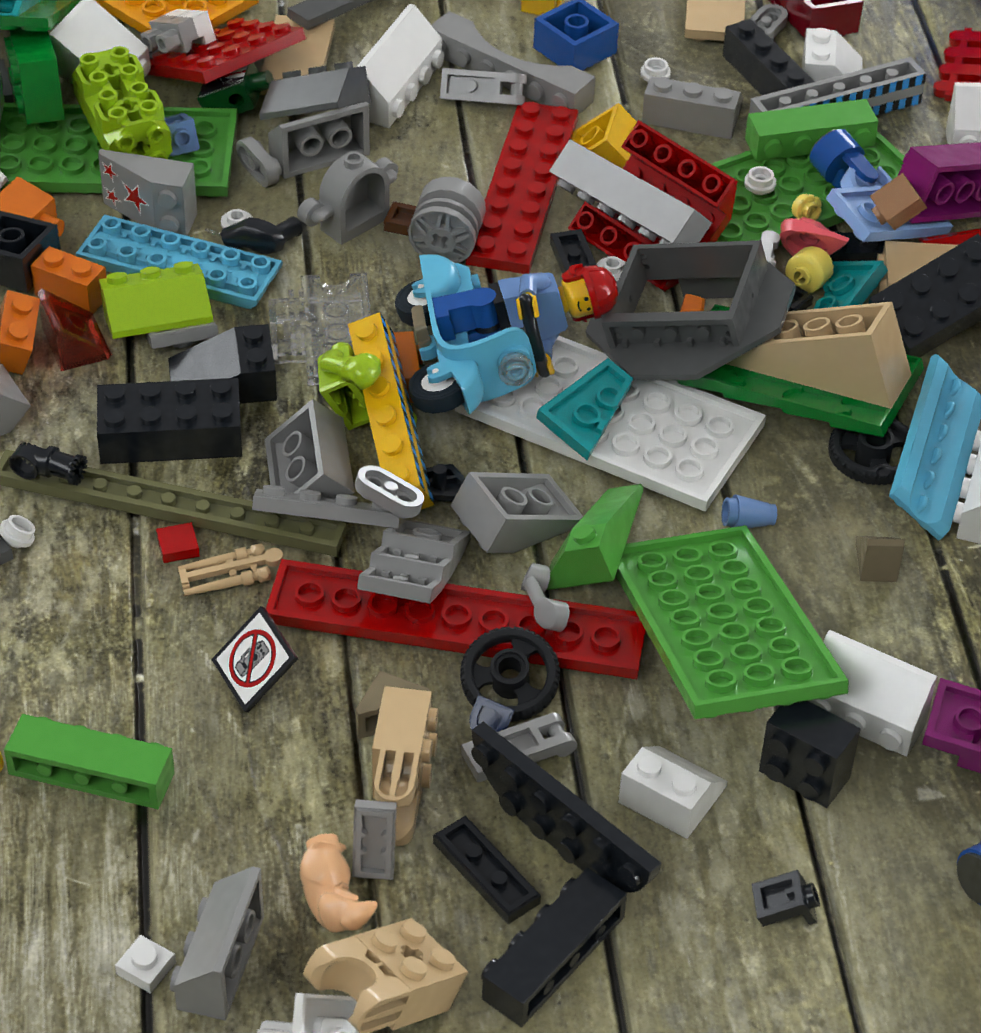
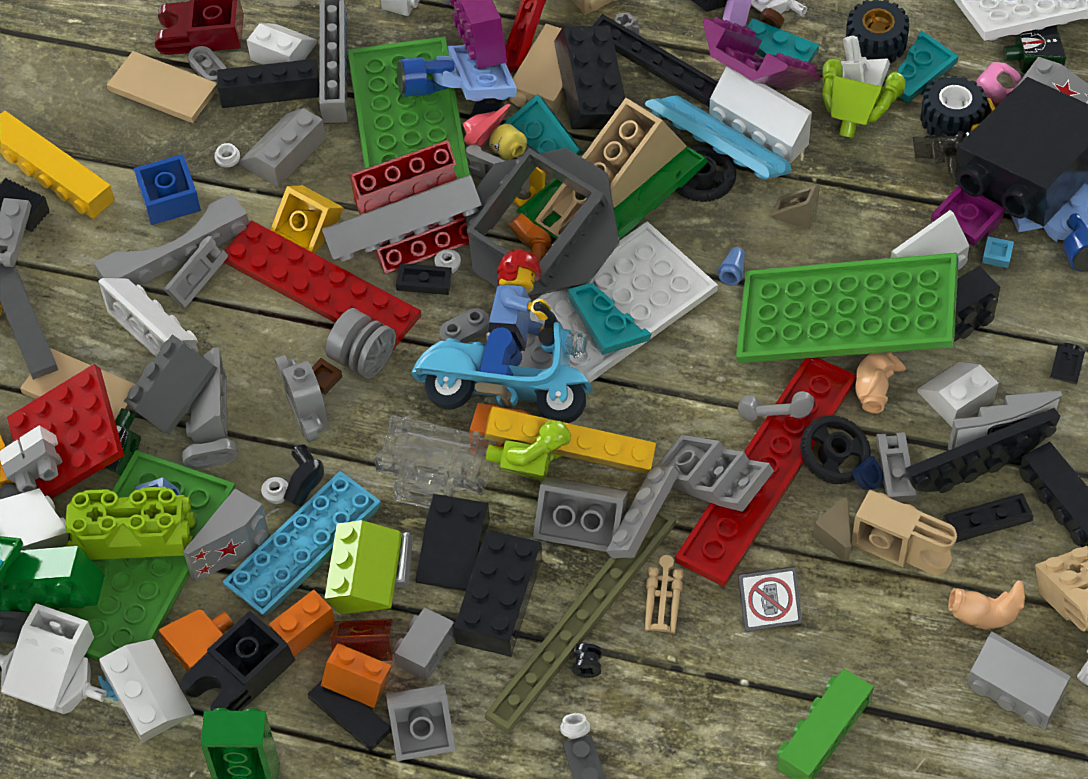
camera: 65 degrees left, 10 degrees up
black connector [9,442,88,486] -> none
white plate [115,935,176,994] -> none
red tile [156,522,200,563] -> none
light grey plate [352,799,397,880] -> none
light grey plate [355,465,424,519] -> none
black piece [426,464,465,502] -> none
light grey slope [450,472,583,554] -> none
bright green wedge [546,484,644,590] -> none
white plate [744,166,776,195] -> none
bright green brick [745,99,879,161] -> none
light yellow plate [792,194,822,220] -> none
medium nougat brick [870,173,927,230] -> none
none -> light grey brick [394,607,455,681]
none -> black wheel [572,643,602,678]
none -> light nougat animal [855,352,906,413]
none -> light grey slope [948,391,1062,450]
none -> medium azure plate [982,236,1014,268]

